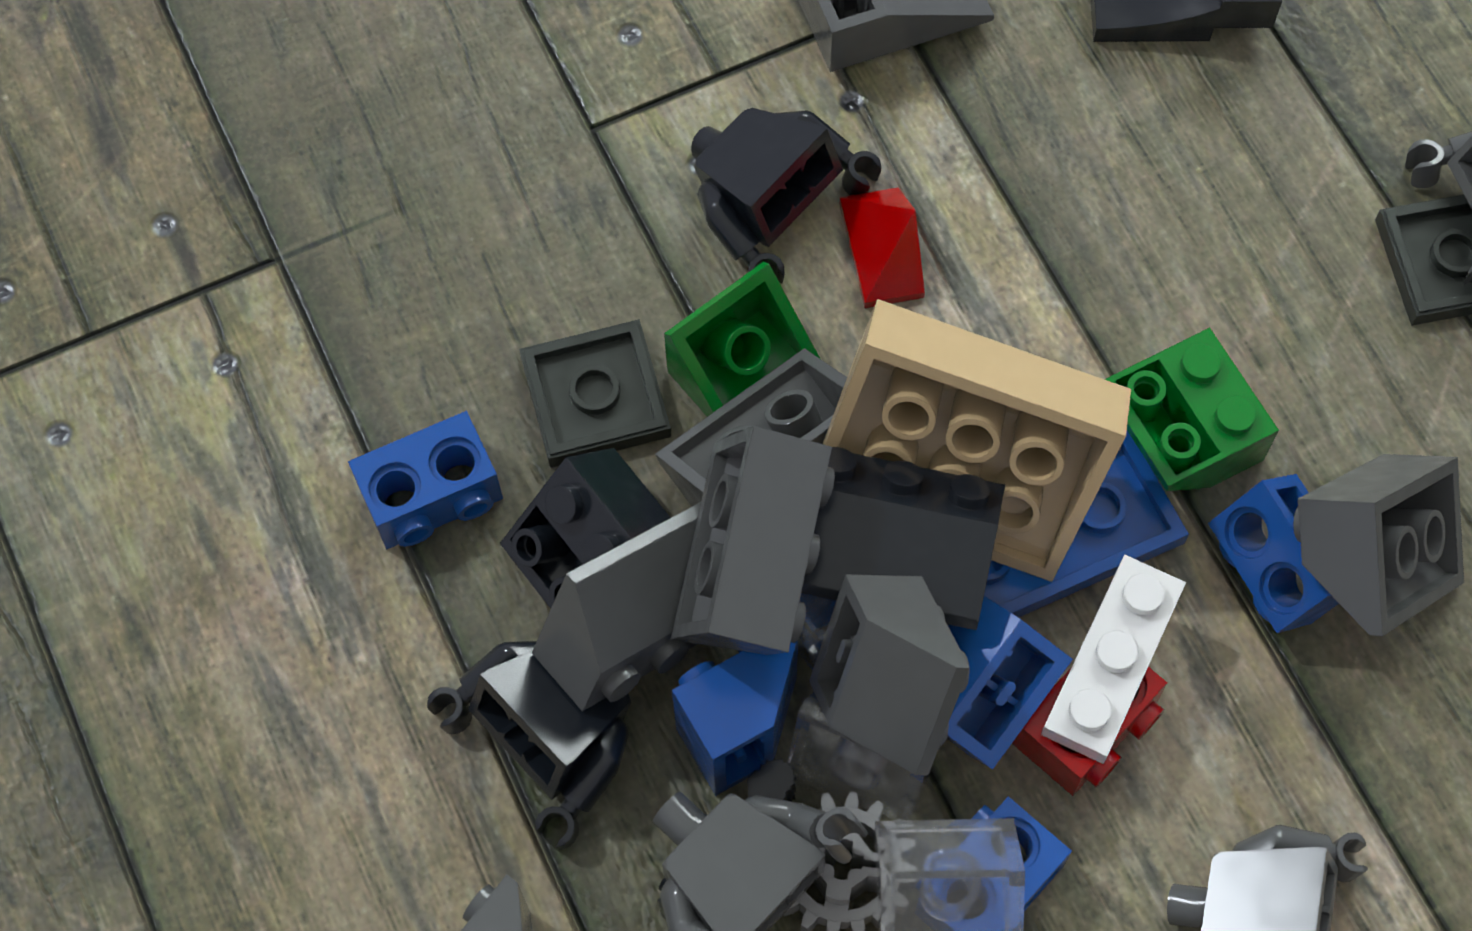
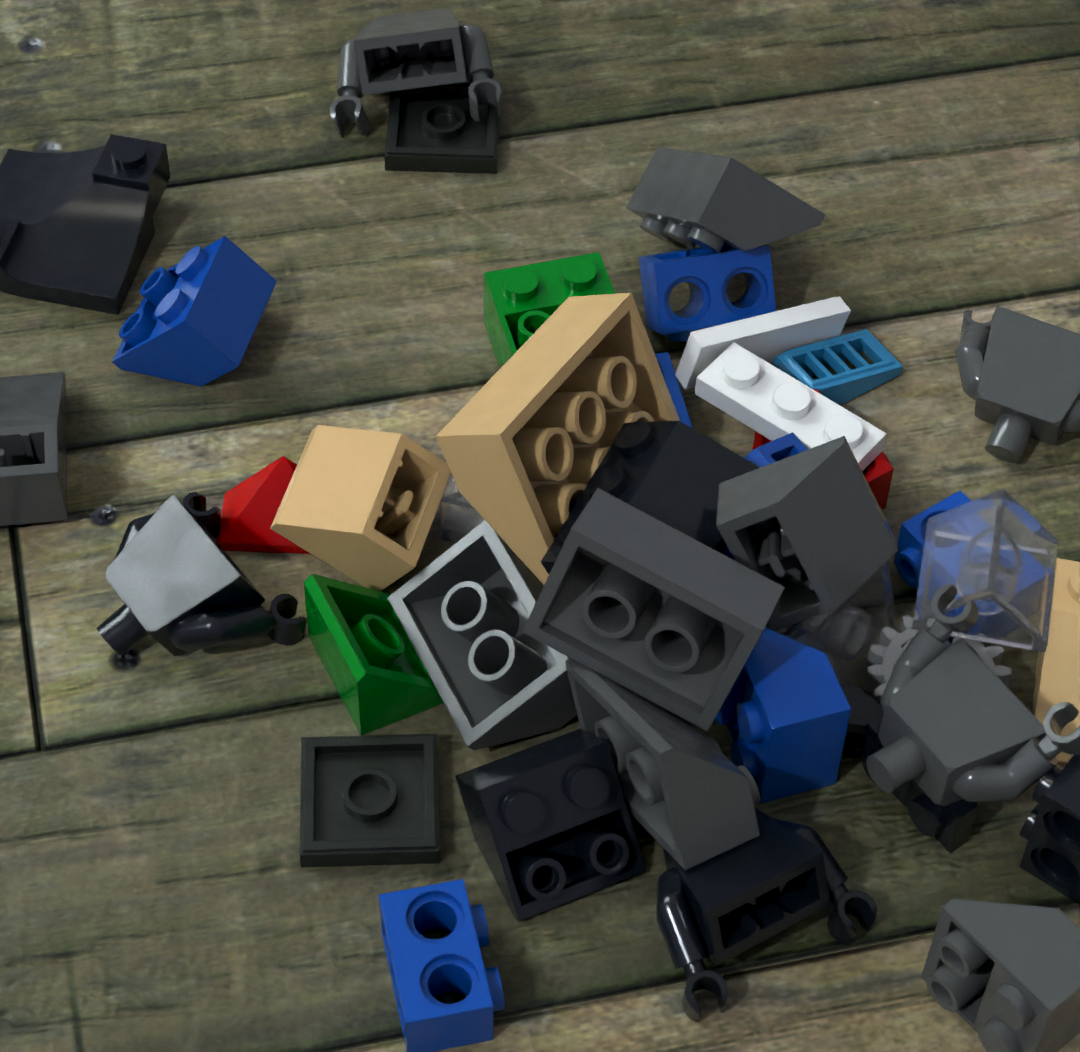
camera: 80 degrees left, 15 degrees down
none -> blue slope [112,236,277,387]
none -> tan slope [270,425,451,591]
none -> white tile [675,296,851,390]
none -> dark azure slope [773,329,903,405]

